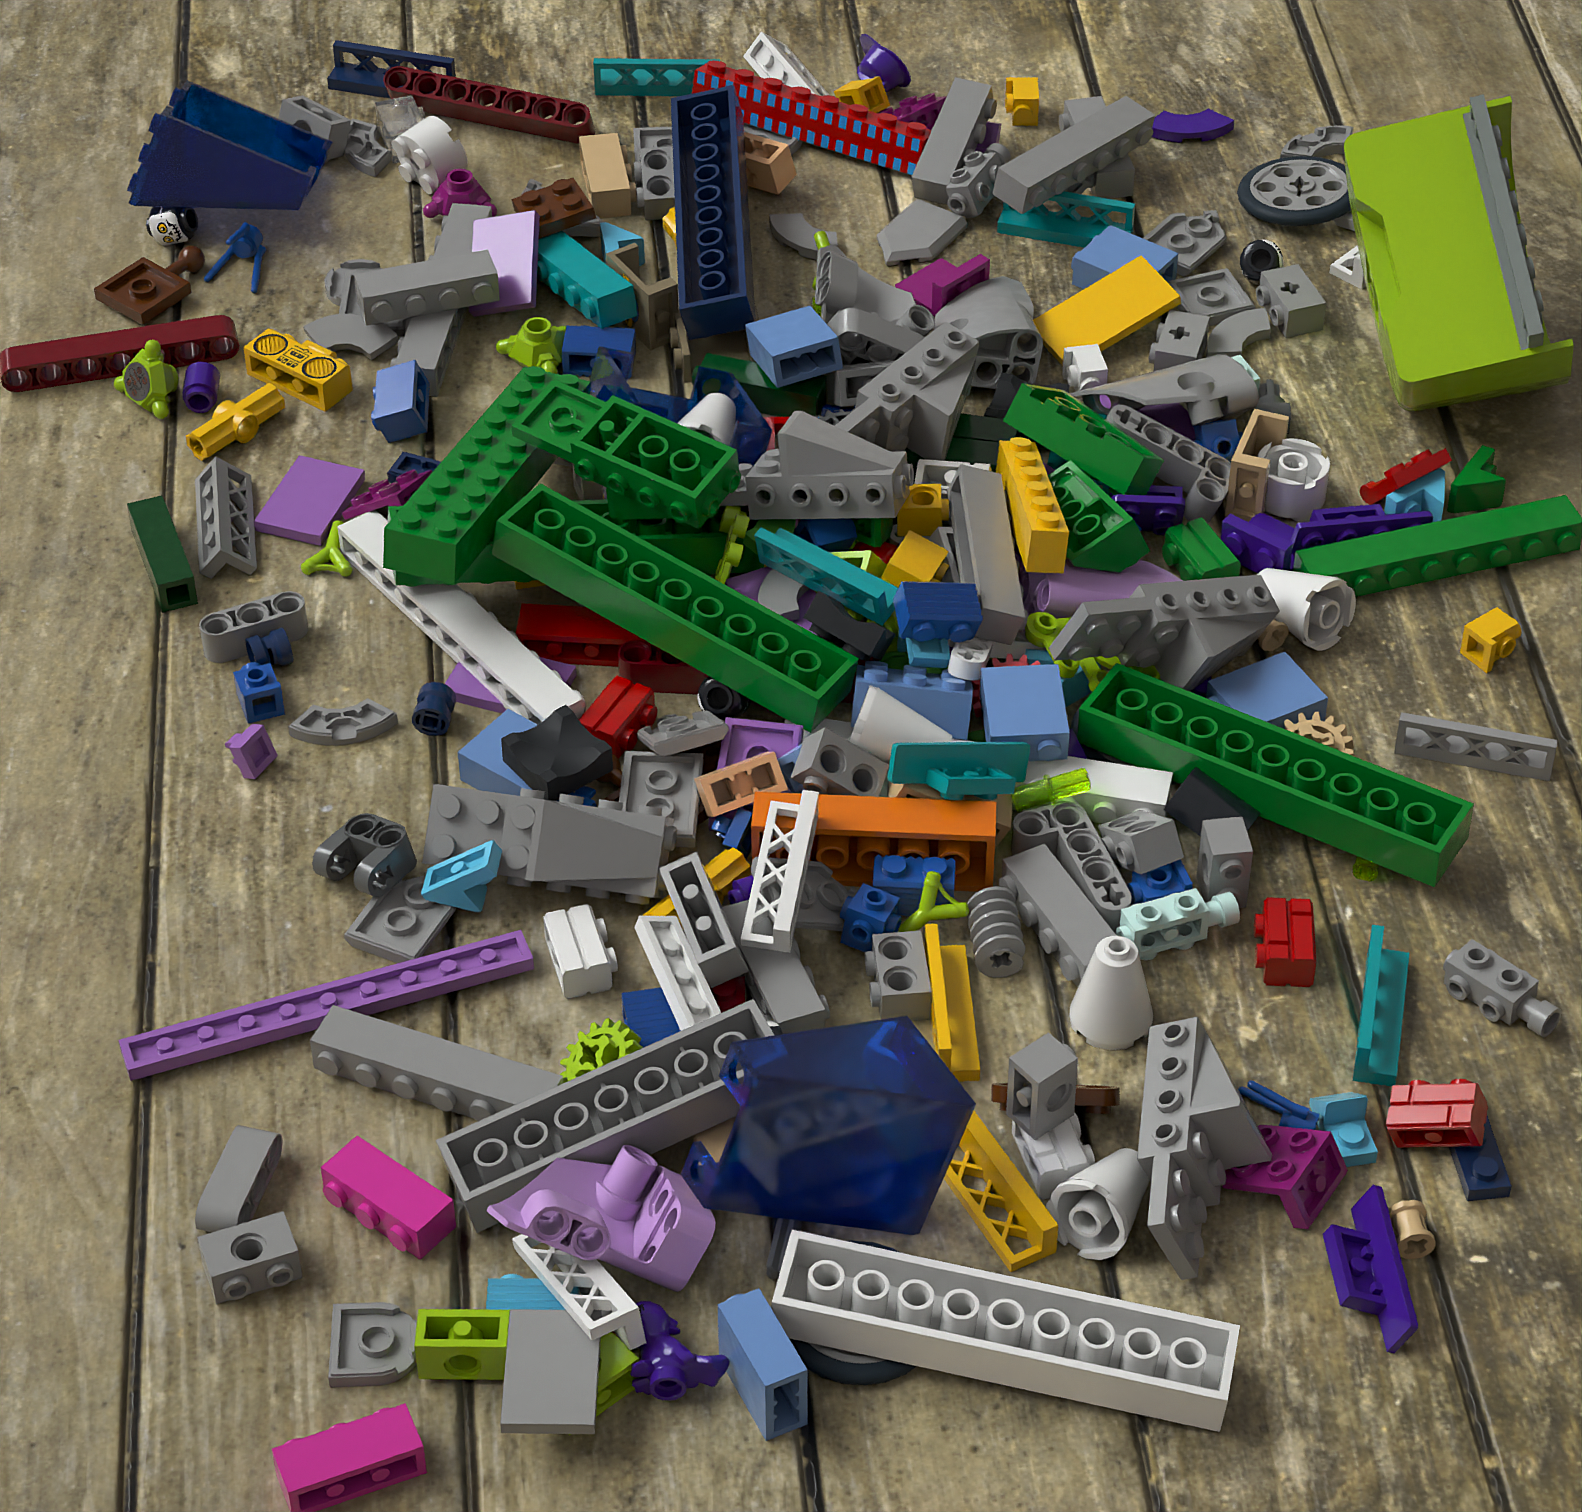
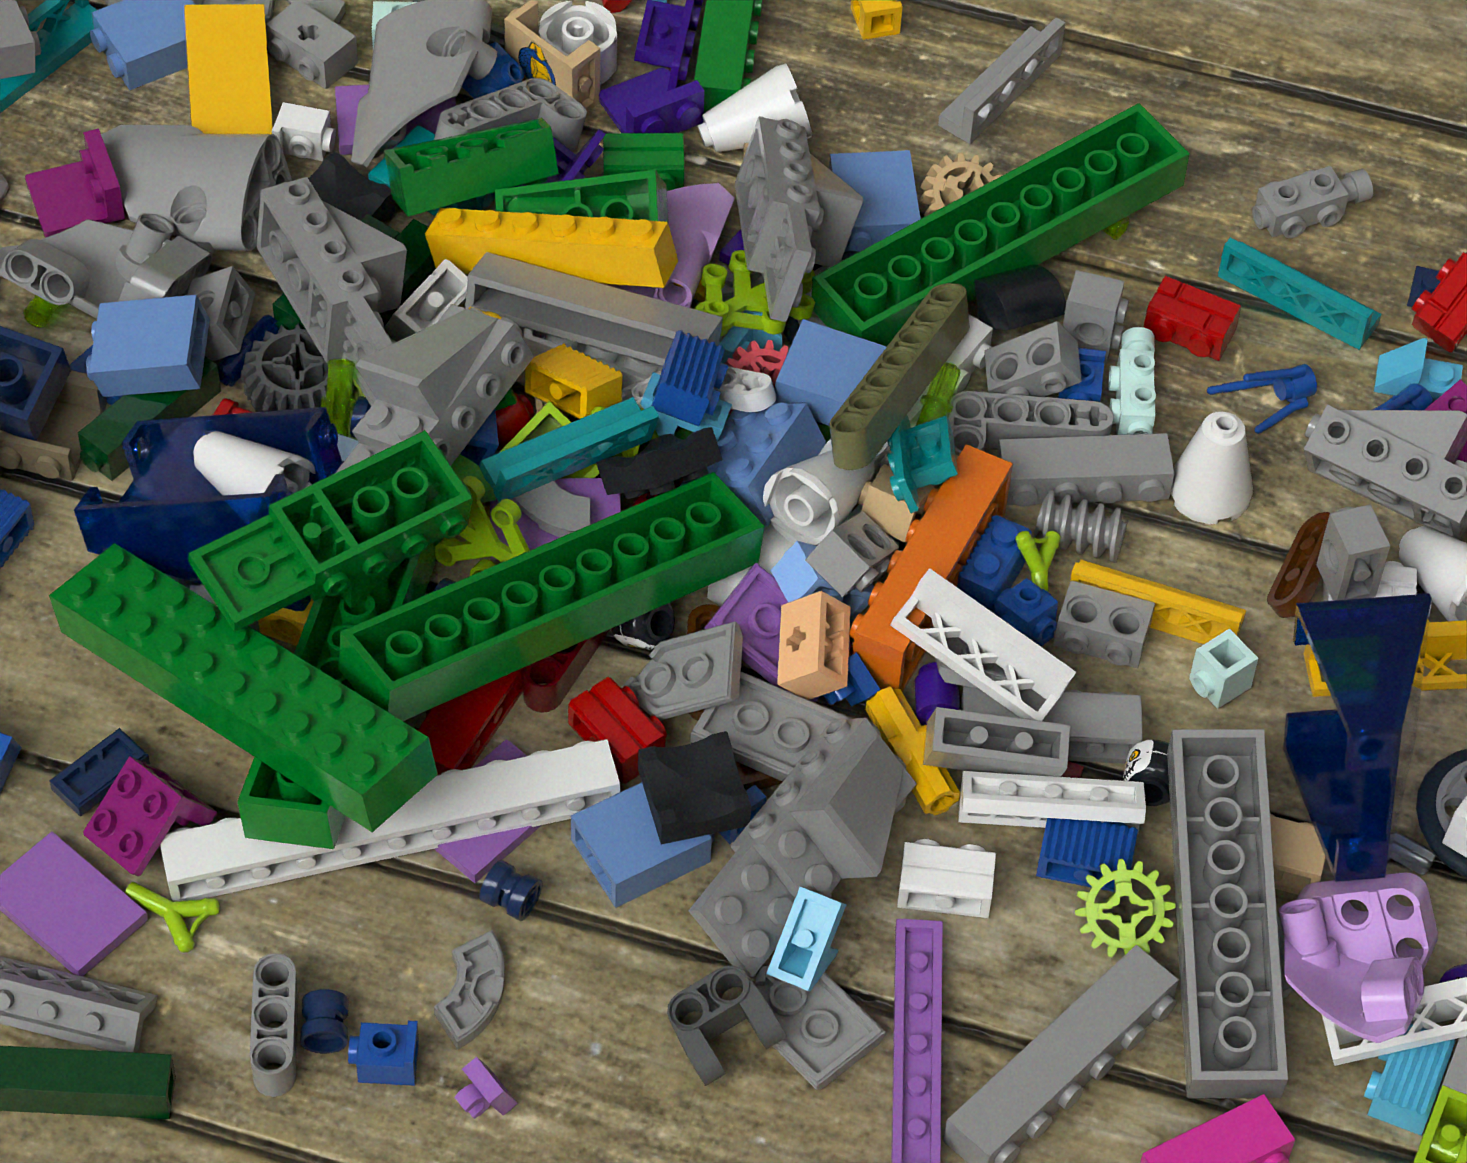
camera: 70 degrees left, 10 degrees up
none -> olive beam [829,283,970,470]
none -> blue plant [1207,364,1317,434]

